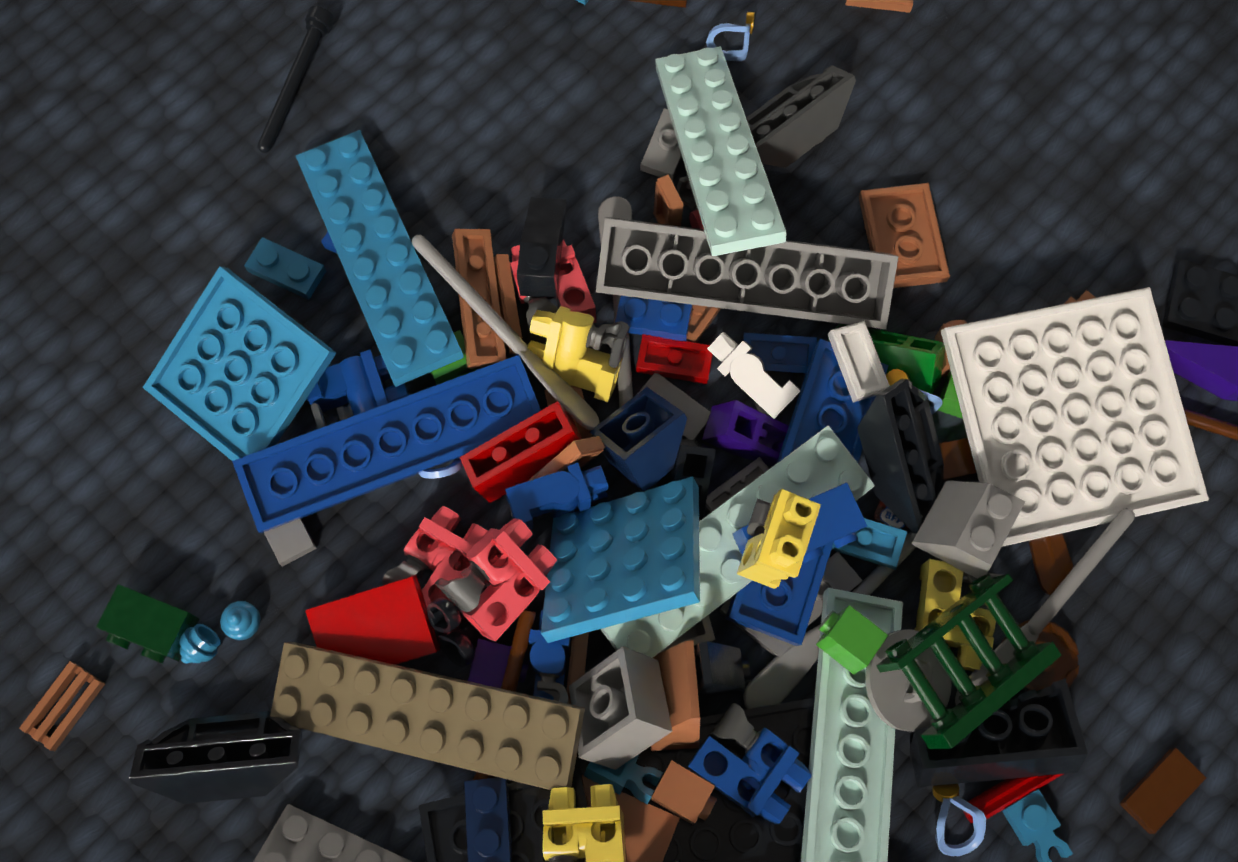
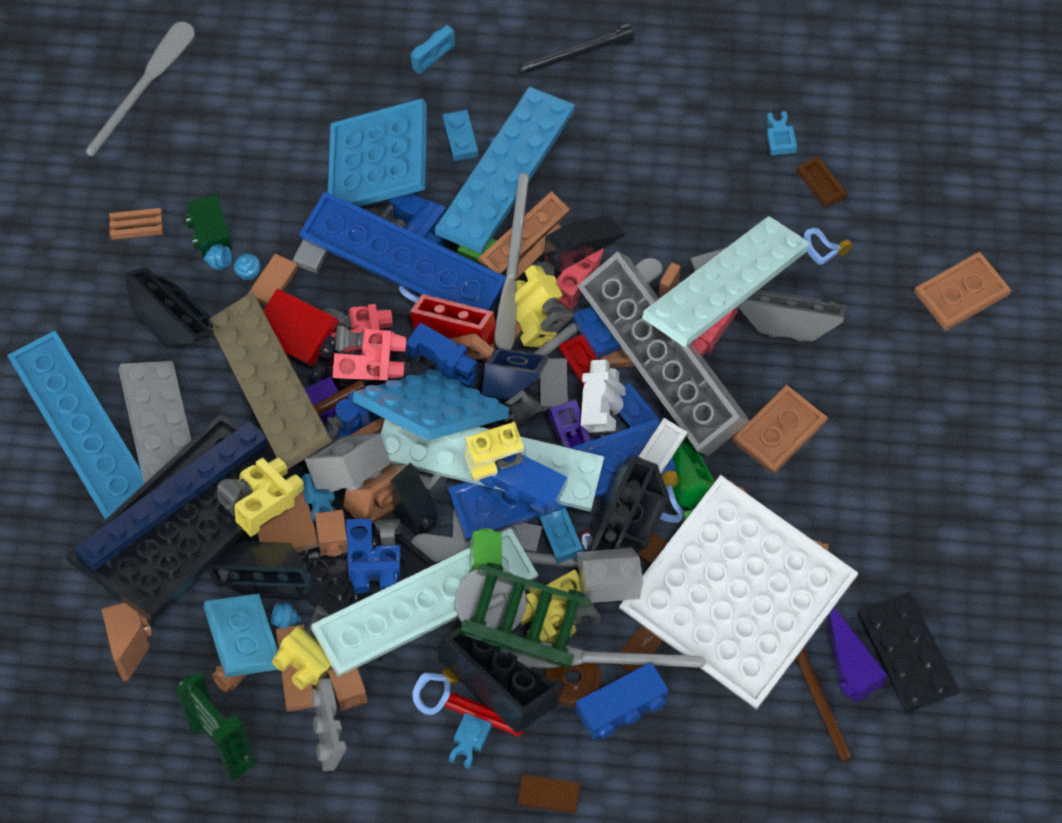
camera: 55 degrees right, 10 degrees down
none -> nougat tile [248,254,298,306]
none -> dark azure plate [411,25,455,74]
none -> blue brick [576,662,669,740]

